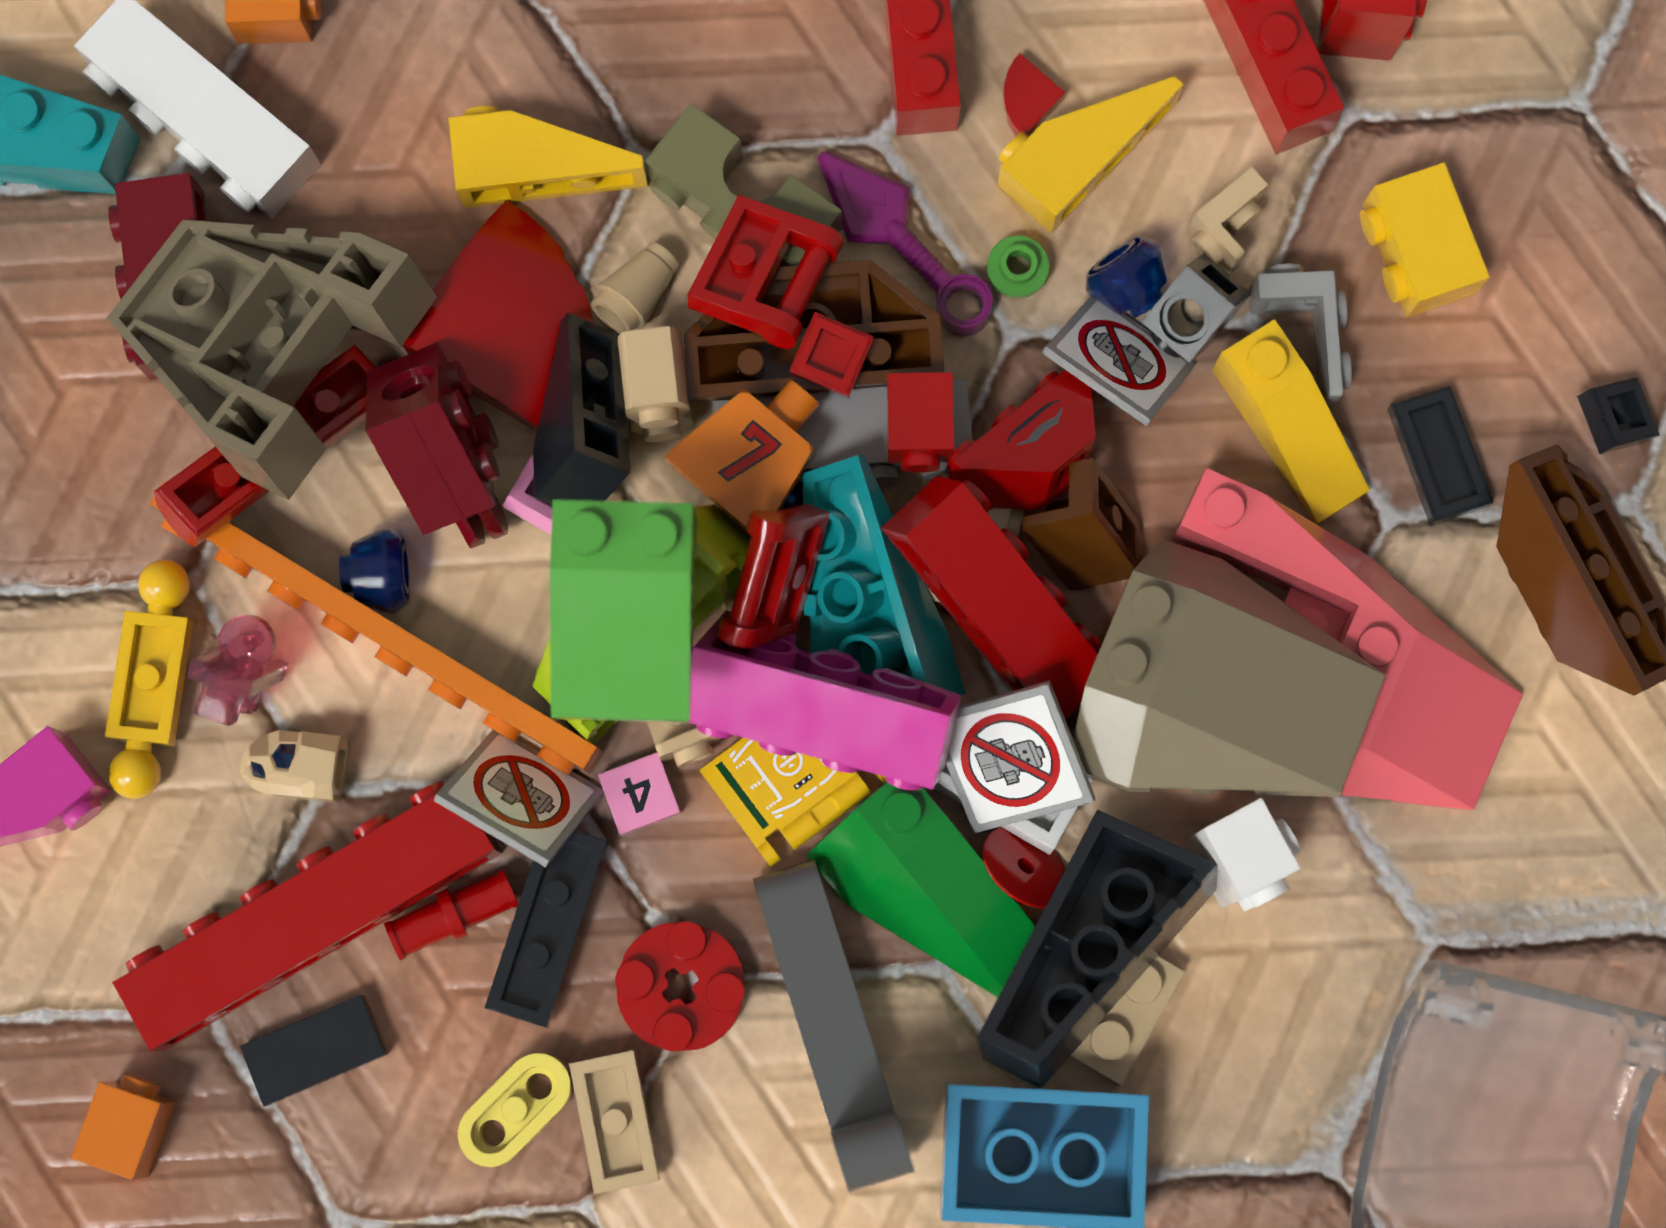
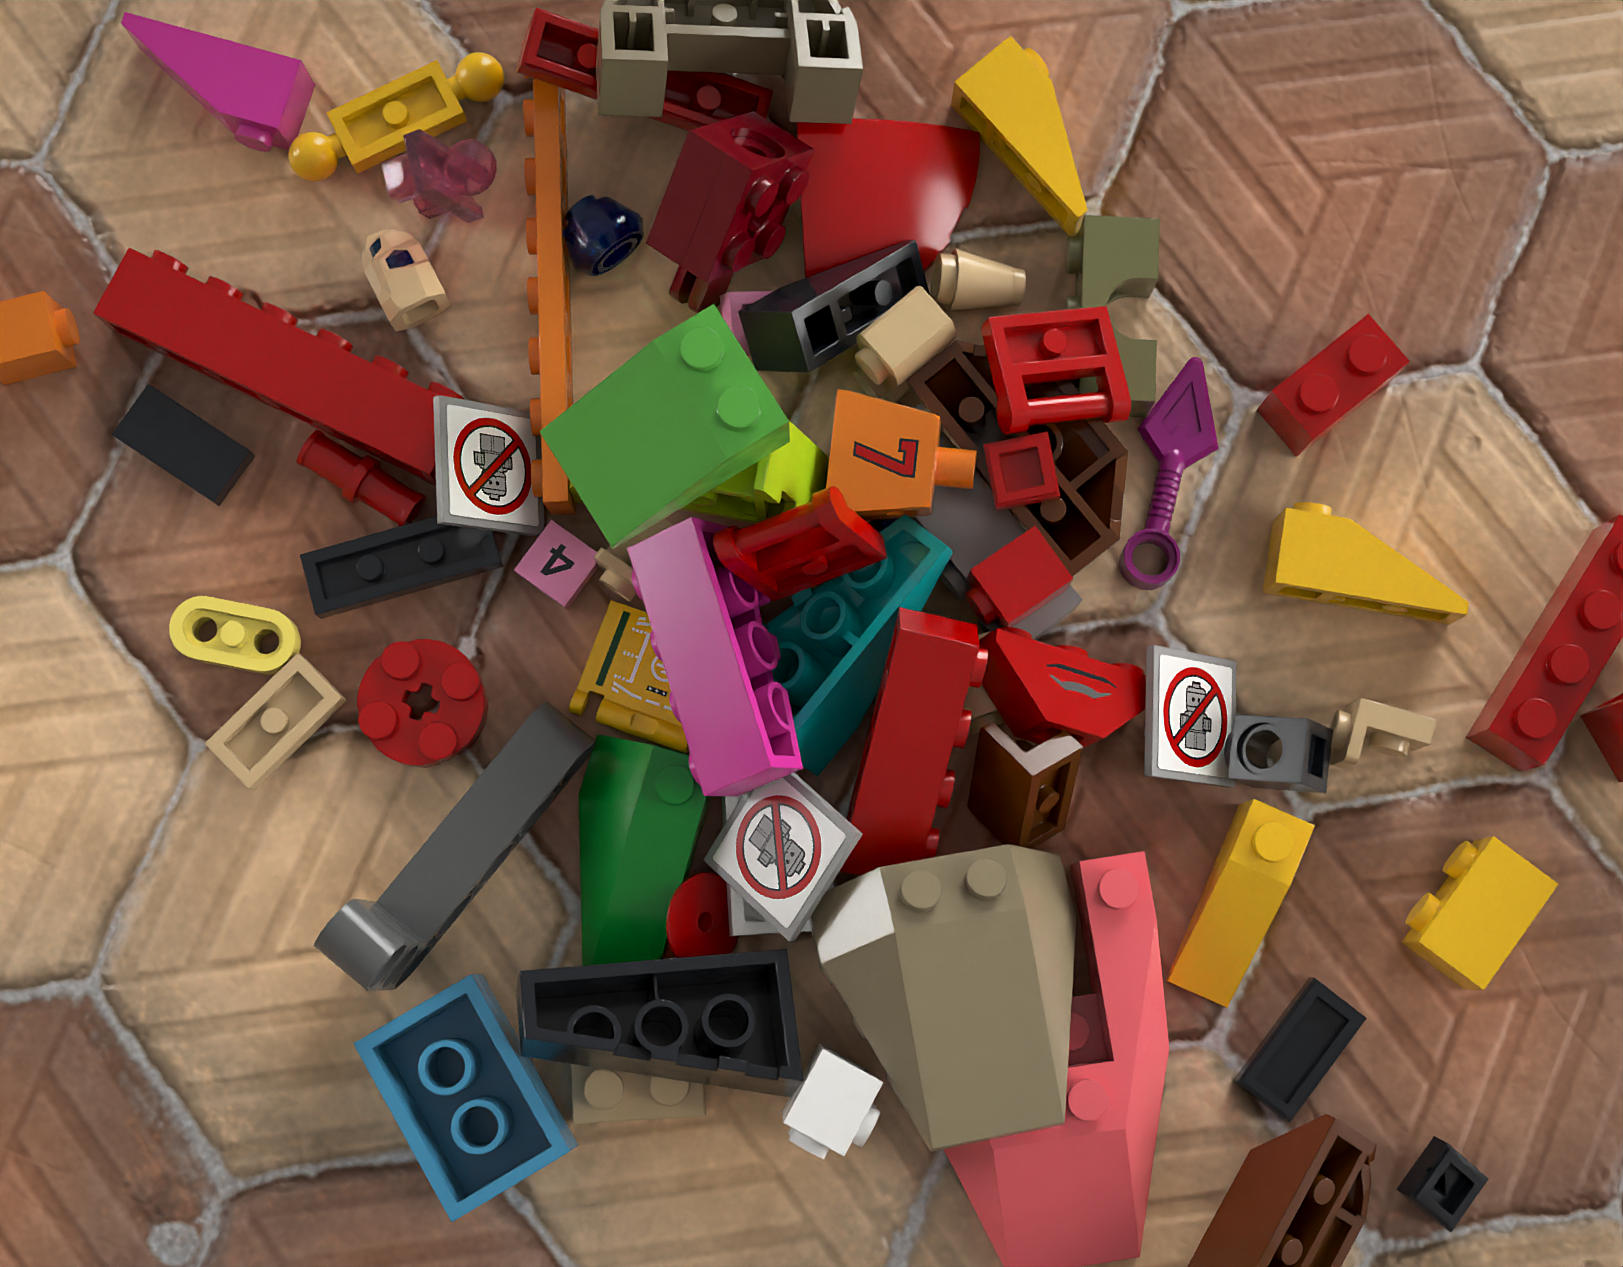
camera: 55 degrees right, 0 degrees up
bright green plate [987,236,1049,299] -> none
red tile [1003,53,1065,136] -> none
clear blue cone [1085,236,1168,318] -> none
light grey bracket [1249,264,1352,407] -> none

